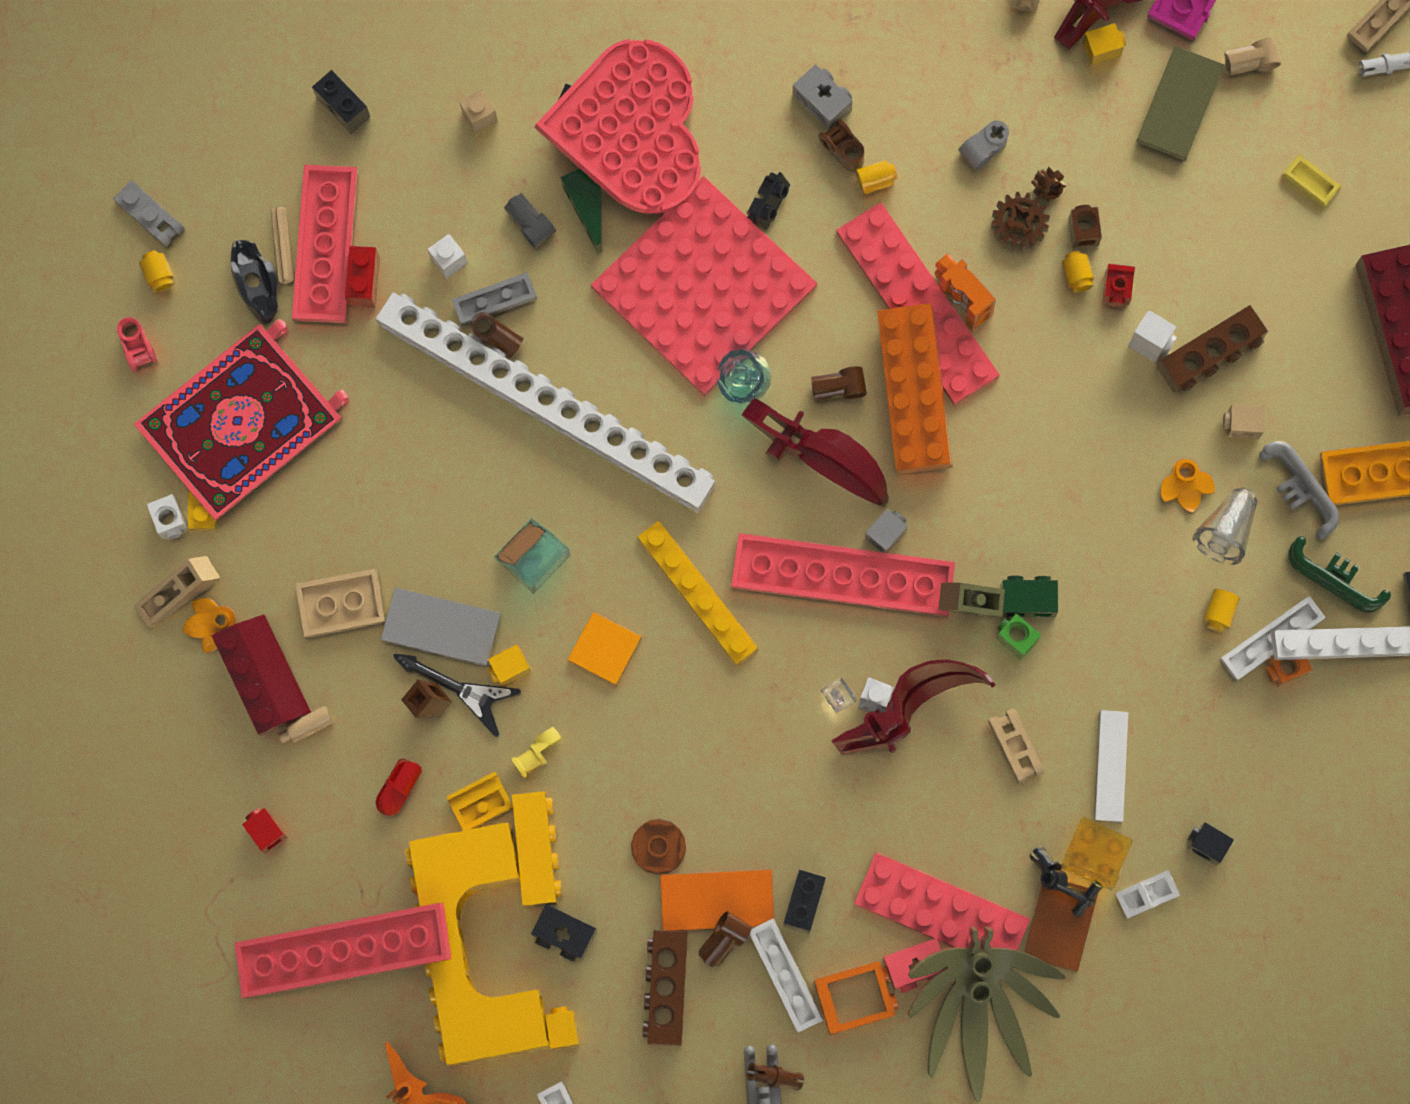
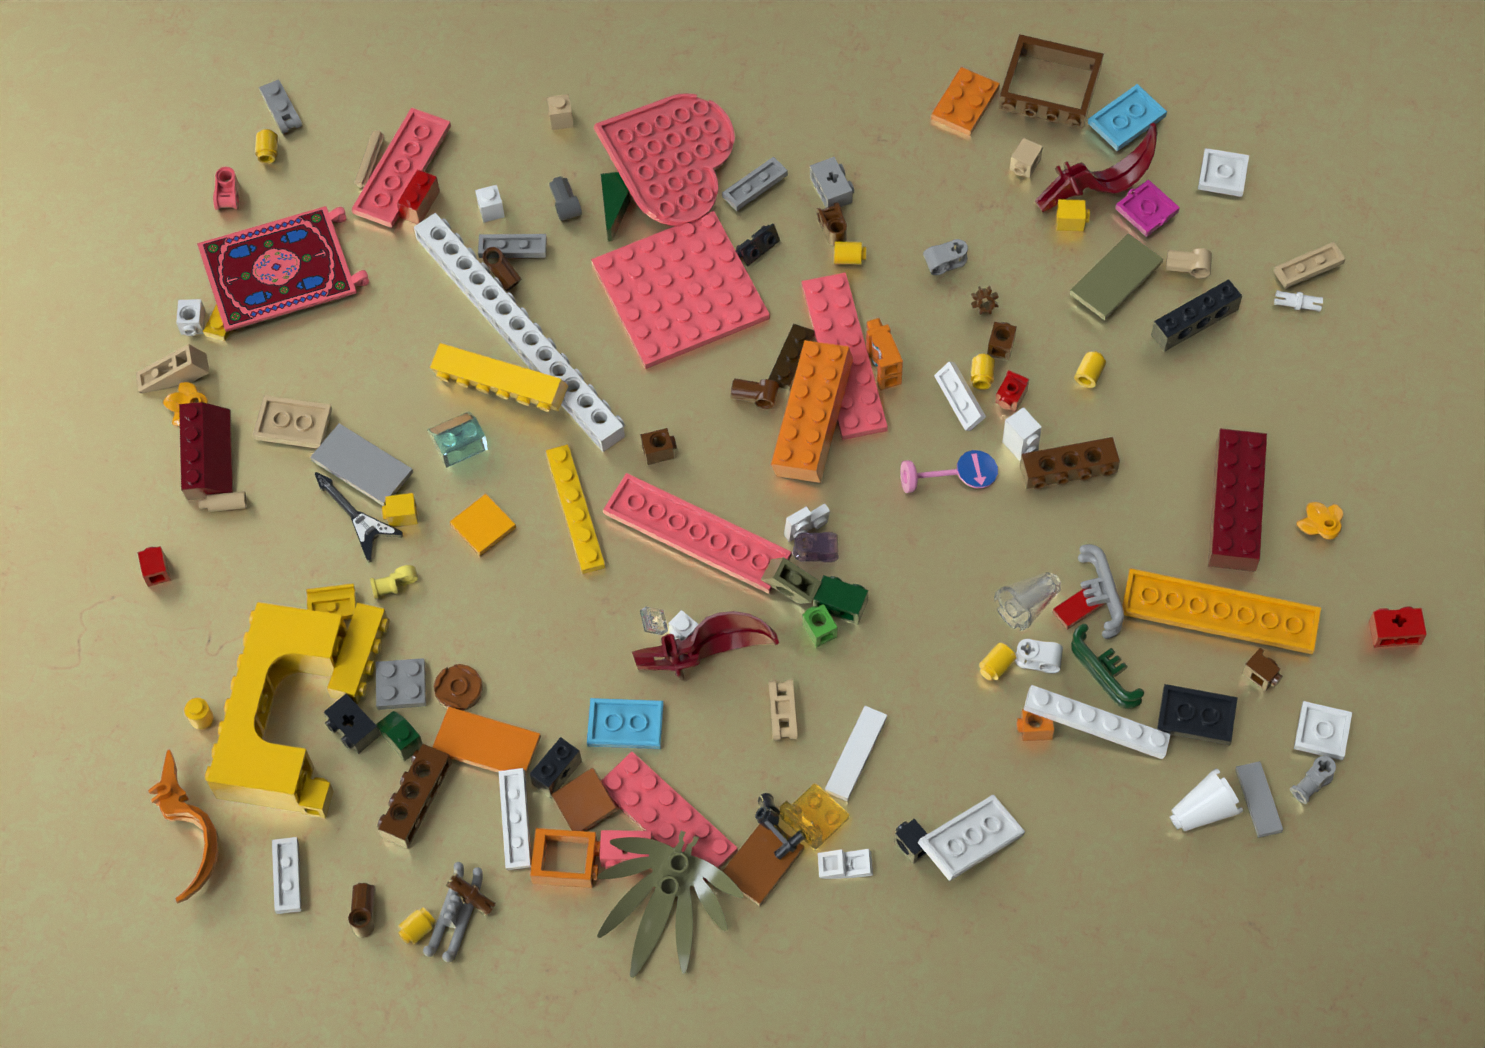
camera: 20 degrees right, 15 degrees down
black piece [231,240,278,325] -> none
coral plate [234,903,452,998] -> none
black brick [312,70,370,134] -> none
red arm [375,758,422,816] -> none
reddish brown brick [401,679,452,719] -> none
reddish brown piece [699,911,752,967] -> none
clear light blue cylinder [717,349,772,403] -> none
dark red piece [741,397,889,506] -> none
light grey brick [865,509,908,553] -> none
reddish brown gear [991,192,1050,251] -> none
light orange plate [1161,459,1215,513] -> none
white plate [1220,596,1326,681] -> none
tan brick [1223,404,1264,439] -> none
light yellow tile [1282,154,1341,208] -> none
none -> yellow brick [184,698,213,729]
none -> light grey plate [376,658,426,710]
none -> dark green slope [376,711,423,761]
none -> yellow brick [430,343,568,412]
none -> dark orange tile [551,767,618,832]
none -> medium azure tile [587,698,664,749]
none -> reddish brown brick [640,428,677,465]
none -> light grey plate [722,157,788,211]
none -> dark brown plate [768,323,815,390]
none -> white plate [784,504,830,542]
none -> clear purple piece [793,532,839,563]
none -> piece [900,450,998,493]
none -> white tile [918,794,1025,881]
none -> white plate [934,361,986,431]
none -> white piece [1015,639,1063,673]
none -> red tile [1052,588,1105,630]
none -> yellow brick [1074,351,1106,388]
none -> black brick [1151,279,1242,352]

